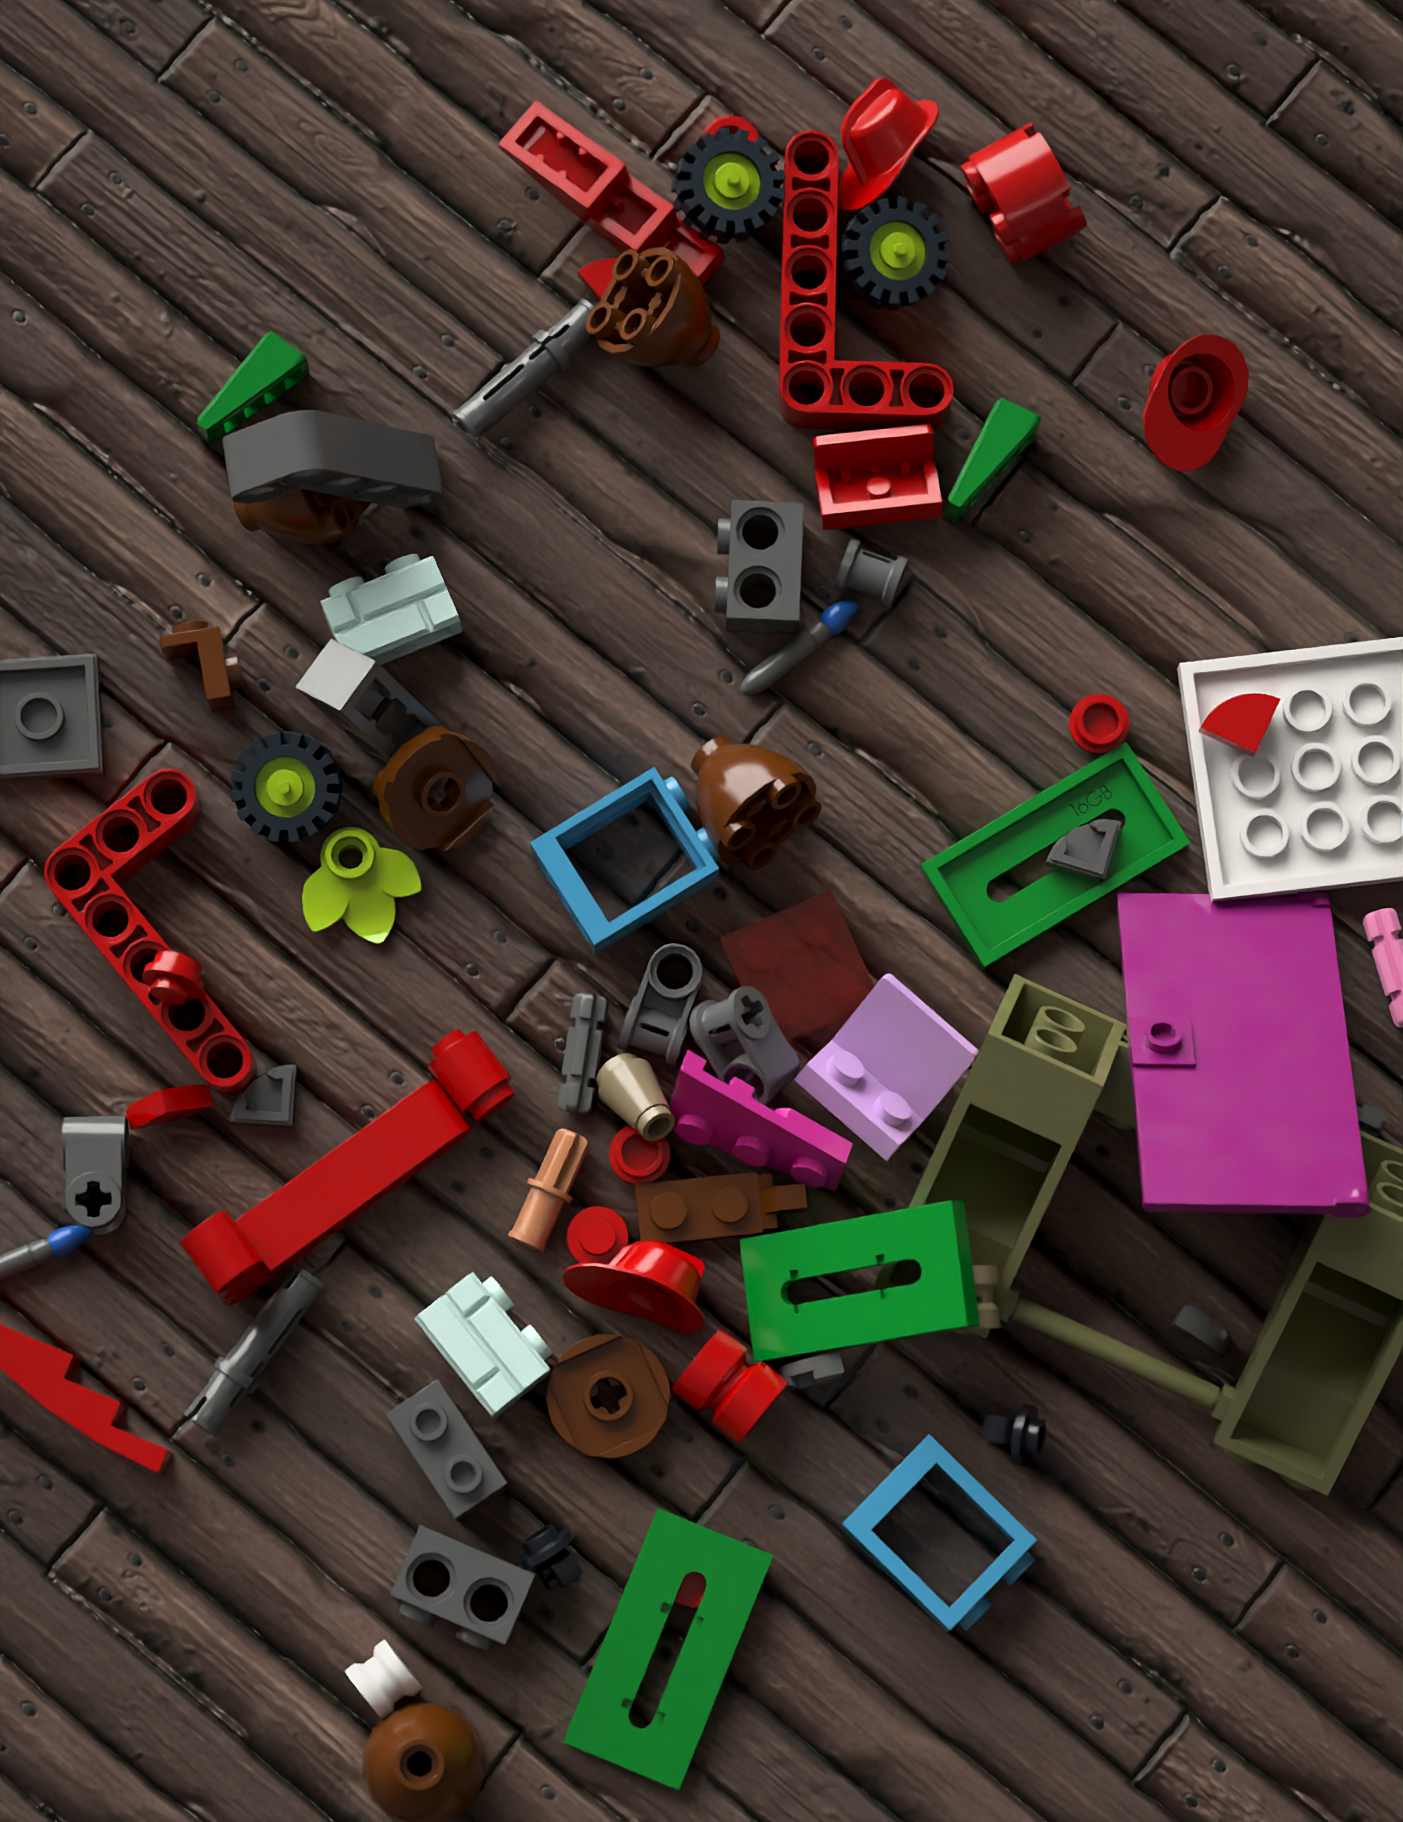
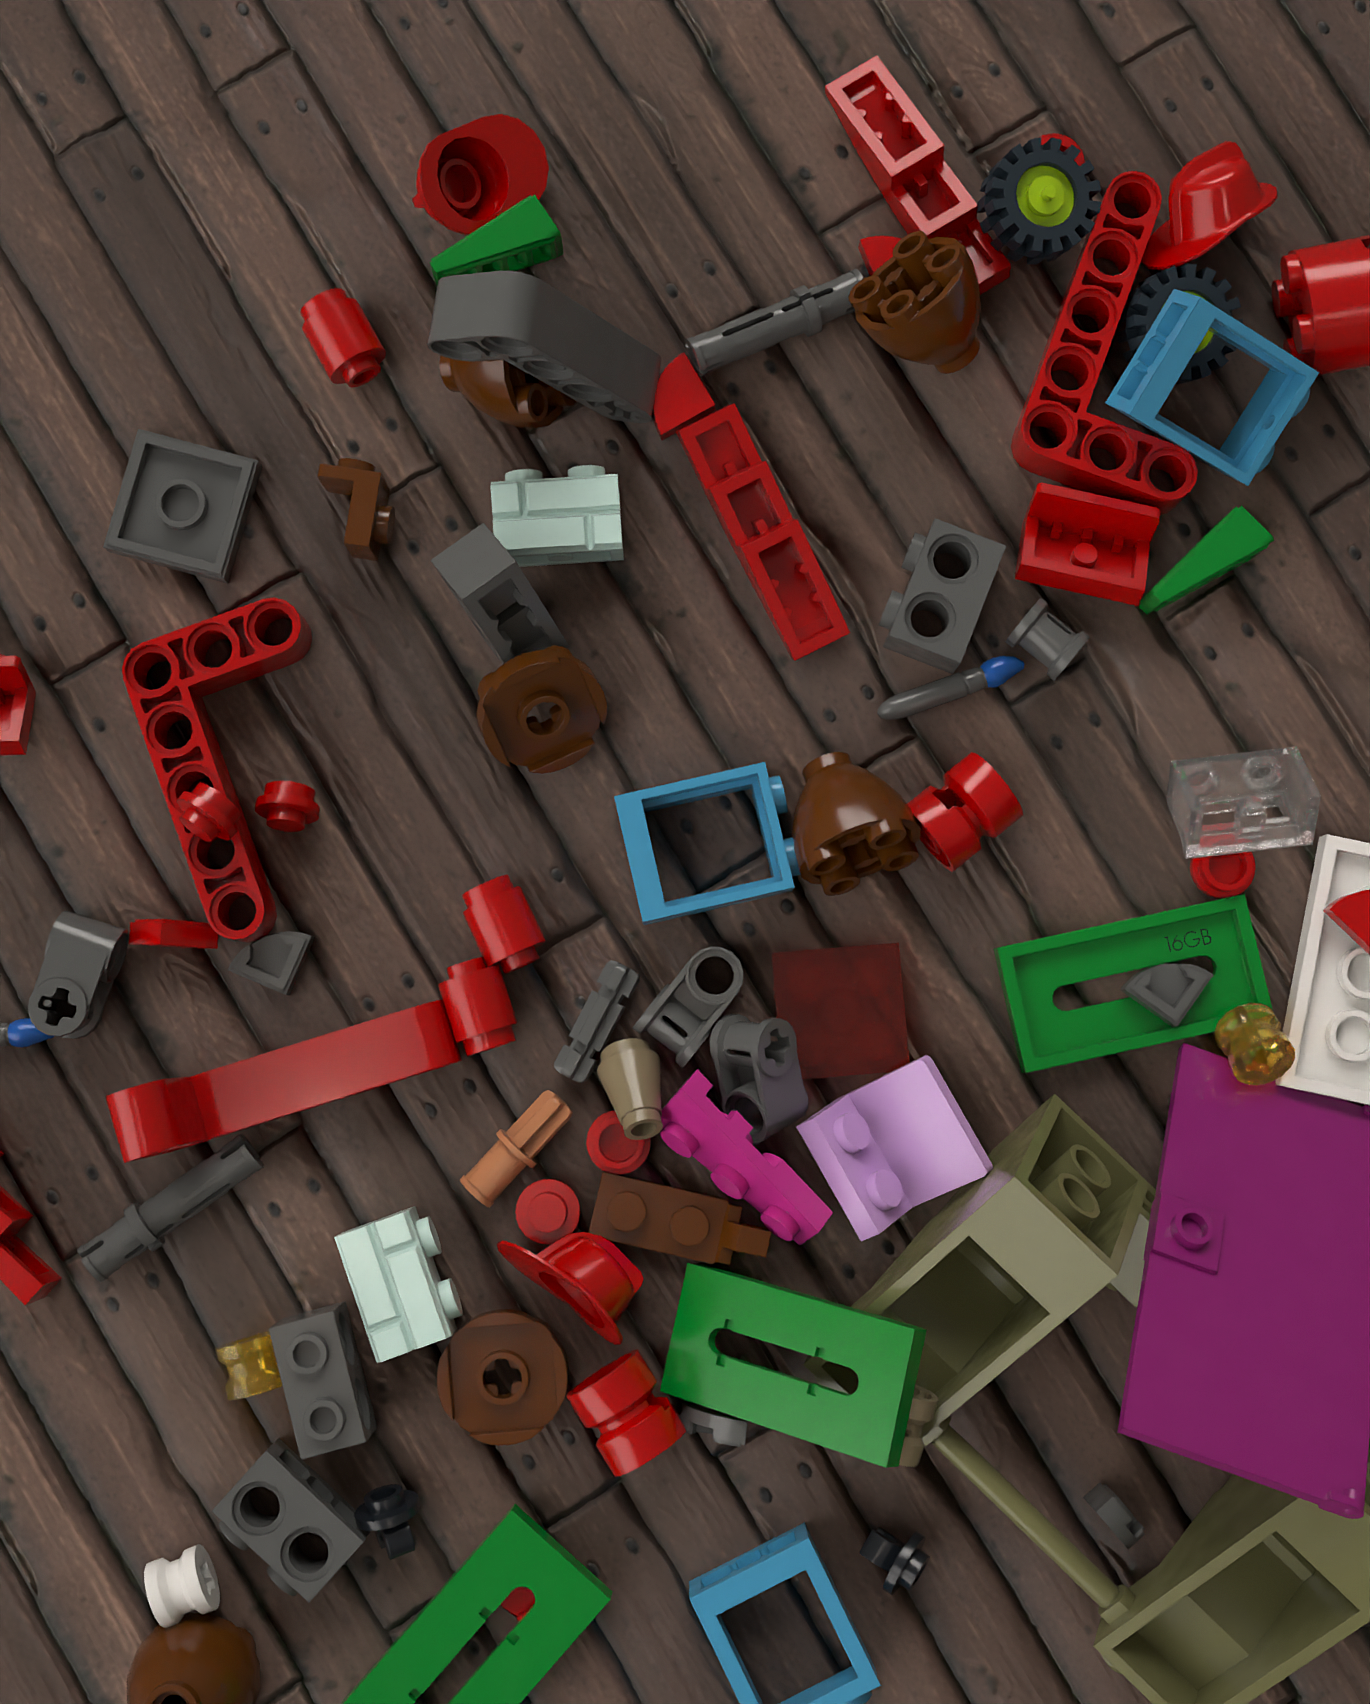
camera: 20 degrees right, 5 degrees up
black wheel [230,731,343,842] -> none
lime plate [302,827,422,944] -> none
none -> clear yellow wheel [215,1331,283,1400]
none -> red plate [255,781,320,832]
none -> red brick [300,288,386,388]
none -> red piece [412,114,549,235]
none -> red brick [462,874,546,974]
none -> red tile [653,352,715,441]
none -> red slope [675,403,850,661]
none -> red wheel [907,752,1024,872]
none -> dark azure window [1105,289,1319,486]
none -> clear window [1166,746,1321,859]
none -> clear yellow wheel [1215,1003,1295,1085]

